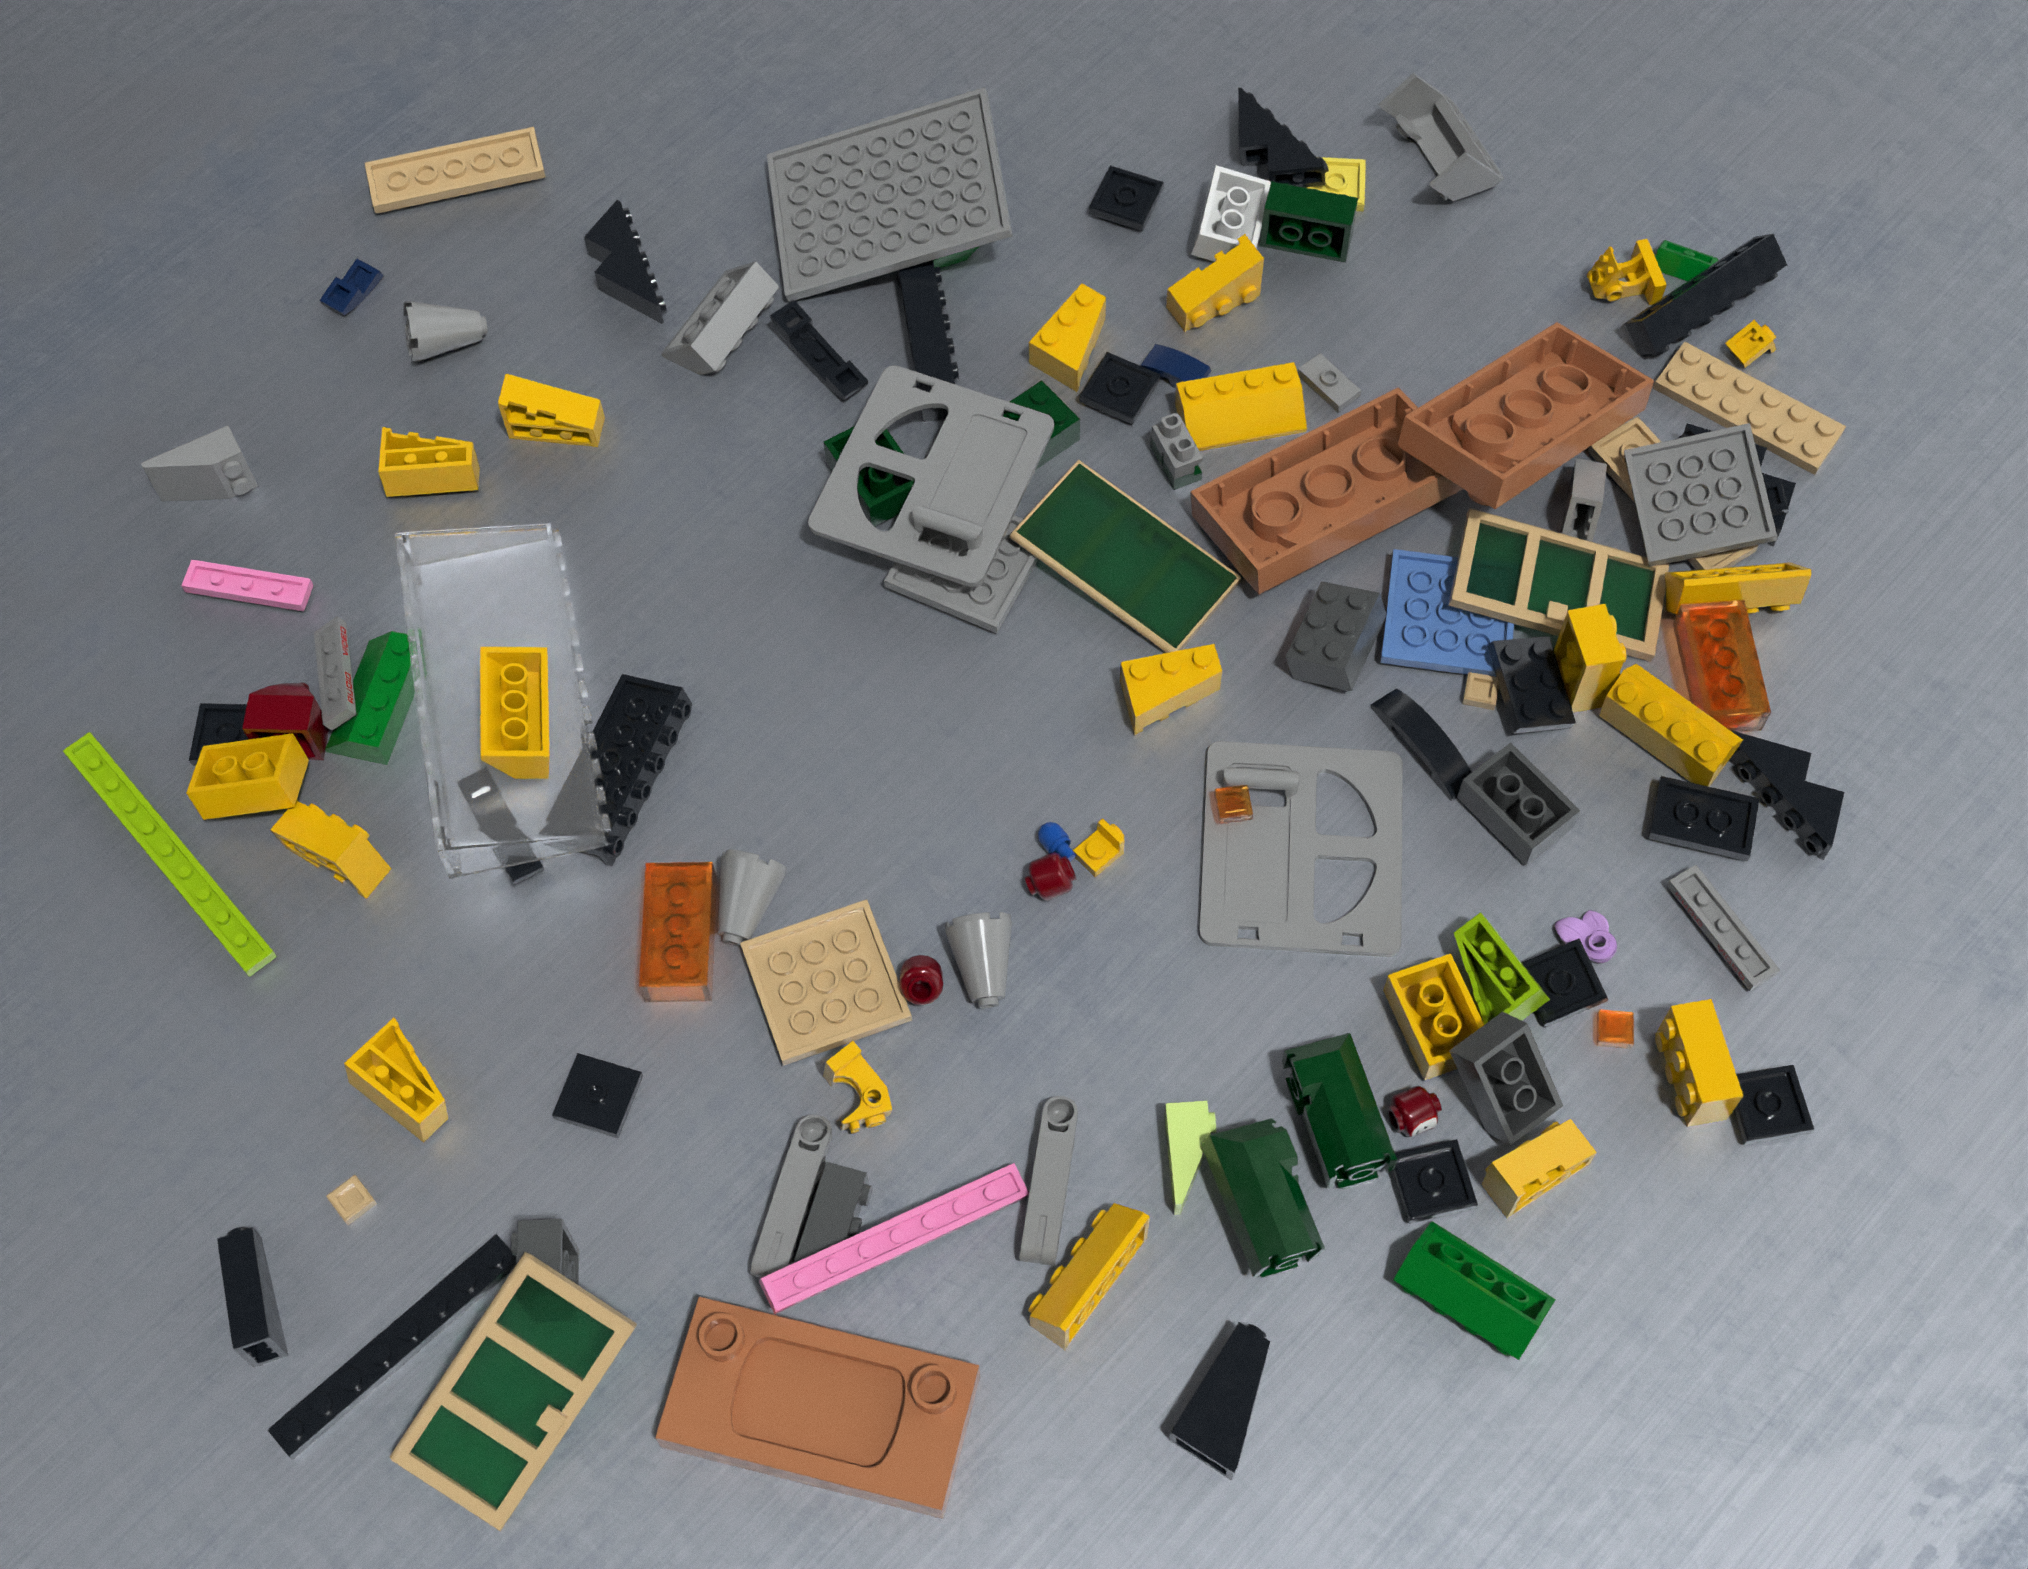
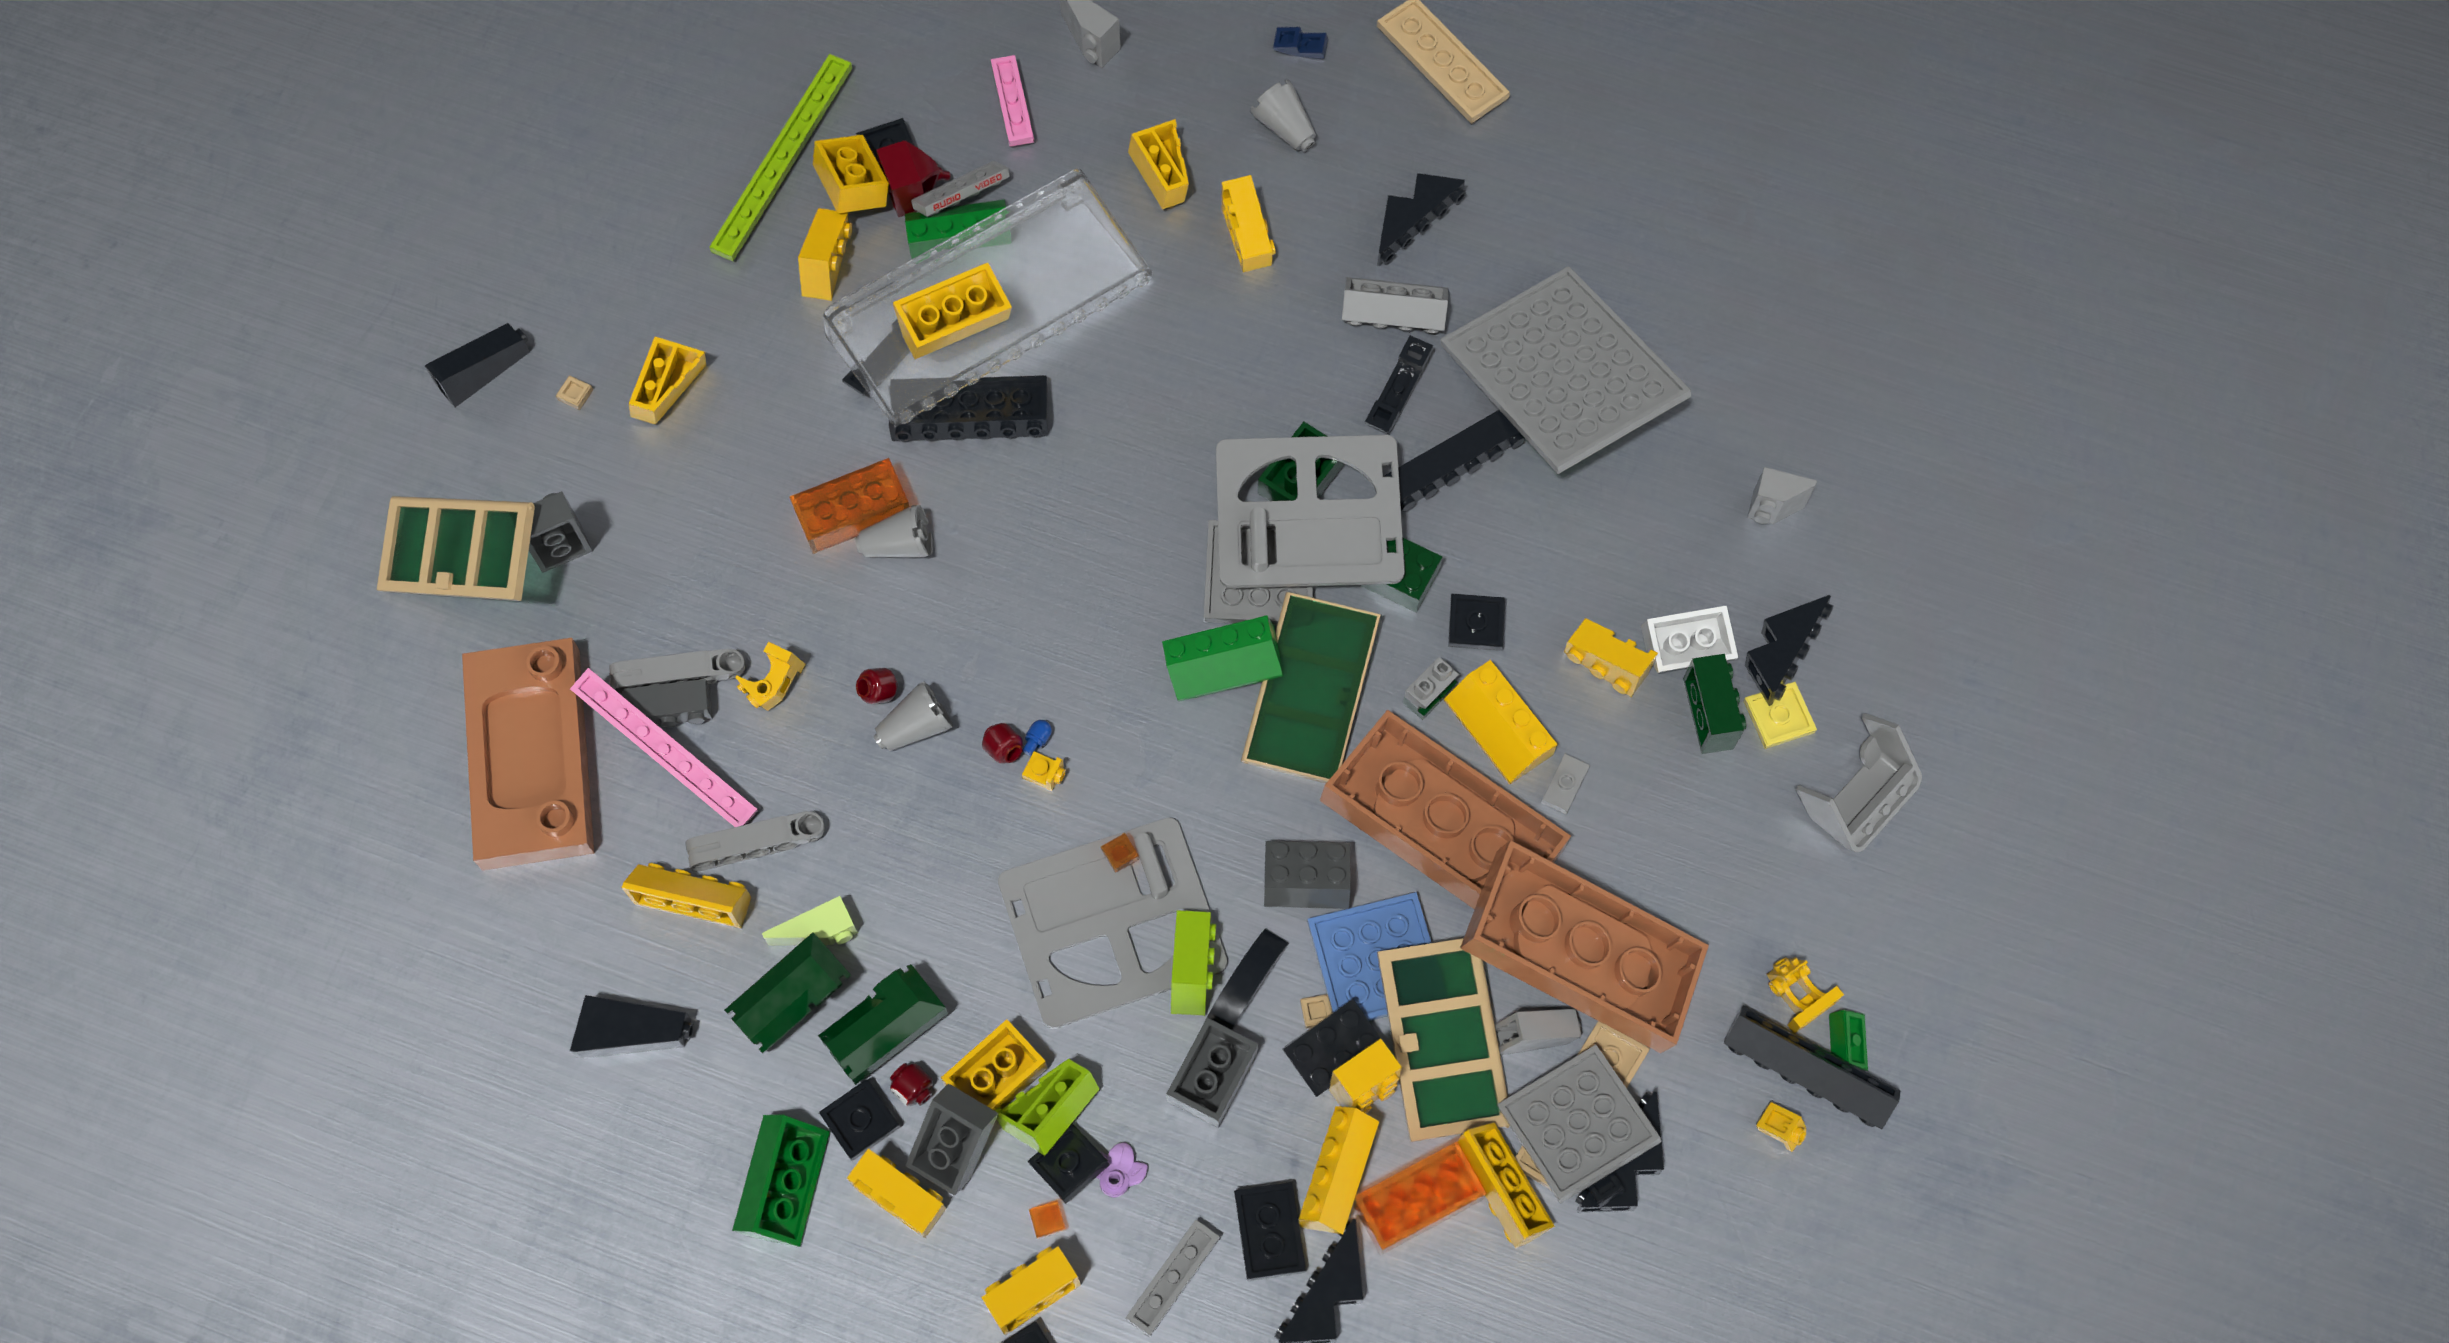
camera: 65 degrees right, 5 degrees up
black plate [267,1234,516,1460] -> none
black plate [552,1053,643,1138] -> none
tan plate [740,899,912,1066] -> none
yellow wedge [1029,283,1106,392] -> none
black plate [1089,165,1164,231] -> none
yellow wedge [1120,644,1222,736] -> none
dark blue slope [1141,344,1211,388] -> none
tan plate [1653,341,1847,475] -> none
none -> green slope [1162,615,1284,702]
none -> lime wedge [1171,910,1216,1016]
none -> light grey slope [1747,467,1817,524]

